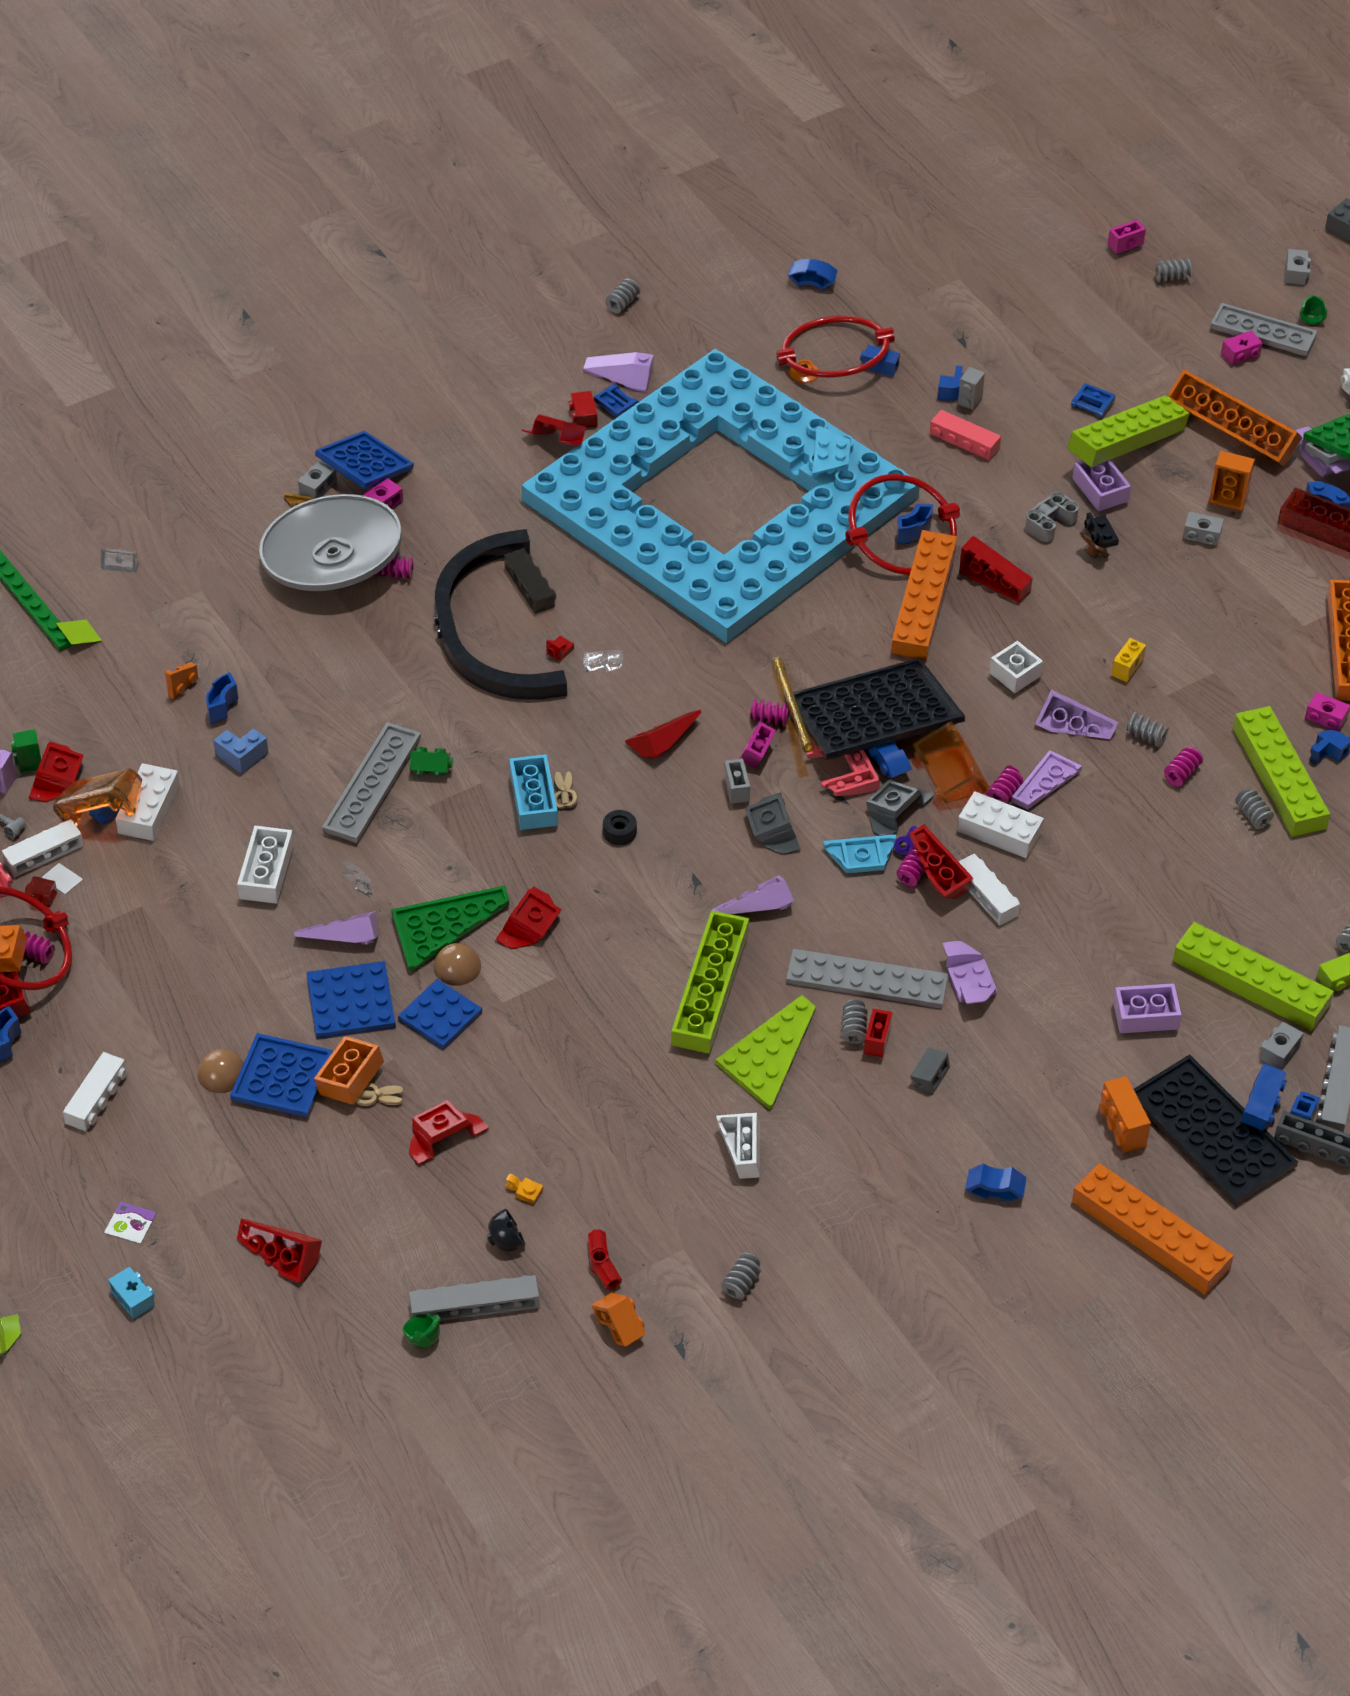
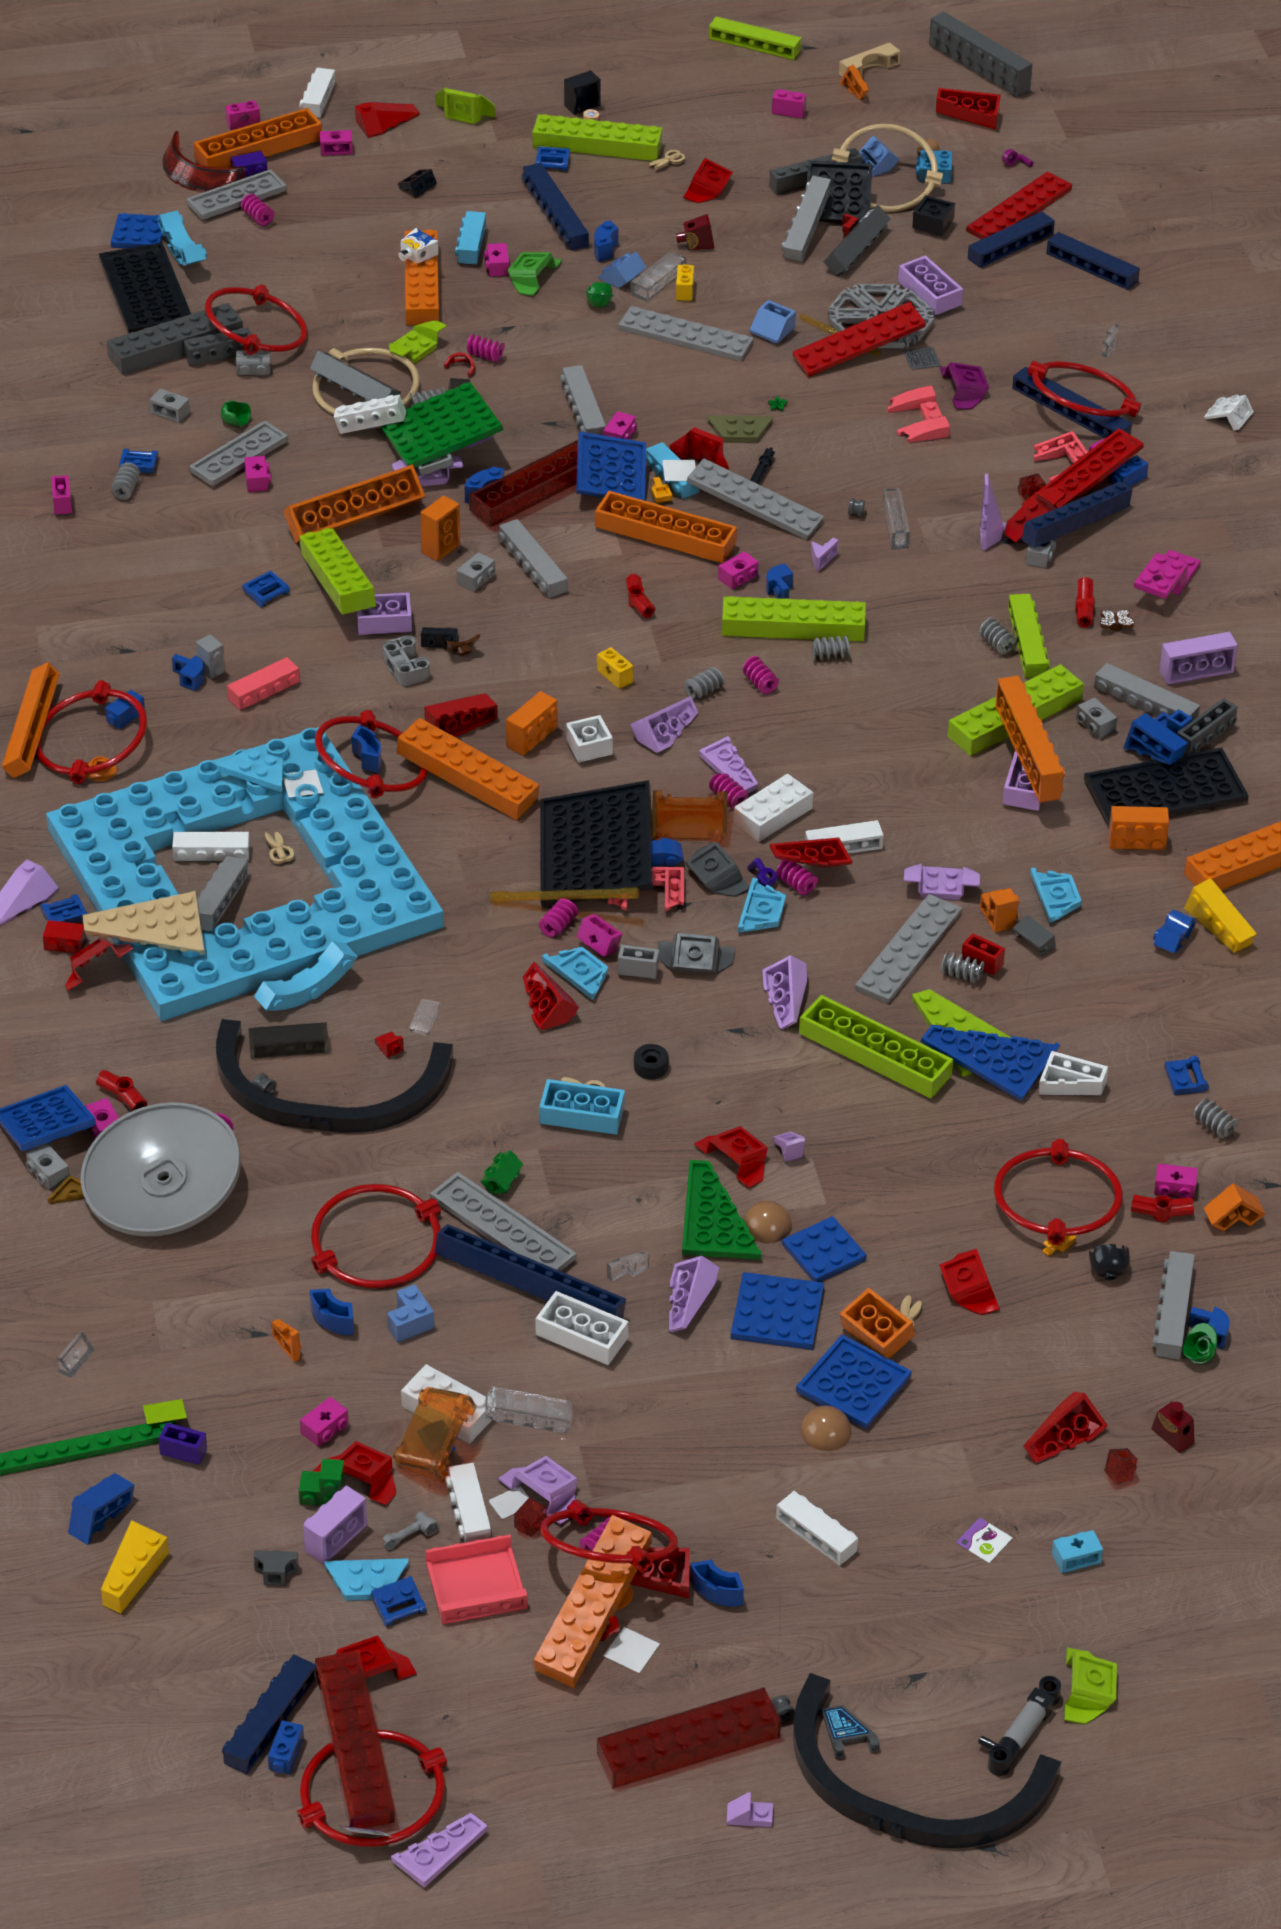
camera: 70 degrees left, 5 degrees down
none -> orange brick [2,662,60,778]
none -> tan wing [82,891,205,955]
none -> red piece [96,1070,147,1112]
none -> blue plate [119,448,158,473]
none -> dark purple brick [158,1422,207,1465]
none -> white brick [172,832,250,861]
none -> light grey brick [197,856,248,931]
none -> dark grey wheel [252,1073,277,1095]
none -> medium azure brick [254,941,358,1011]
none -> tan piece [265,832,294,864]
none -> white sticker [283,770,323,798]
none -> dark pink brick [300,1397,349,1447]
none -> red piece [311,1184,441,1289]
none -> dark blue brick [434,1224,626,1319]
none -> clear brick [485,1386,573,1434]
none -> light grey brick [498,519,568,598]
none -> lavender piece [498,1456,577,1525]
none -> orange brick [506,691,558,756]
none -> medium azure wing [542,947,608,1000]
none -> red piece [626,574,656,618]
none -> lavender slope [773,1132,805,1162]
none -> blue wing [921,1025,1060,1101]
none -> orange brick [980,888,1020,933]
none -> red piece [994,1139,1123,1245]
none -> orange brick [995,675,1065,803]
none -> medium azure wing [1030,868,1082,923]
none -> clear red brick [1104,1448,1138,1483]
none -> dark red torso [1151,1401,1195,1453]
none -> dark pink brick [1154,1163,1198,1199]
none -> blue plate [1164,1056,1209,1095]
none -> yellow wedge [1184,878,1257,953]
none -> blue brick [1188,1307,1230,1349]

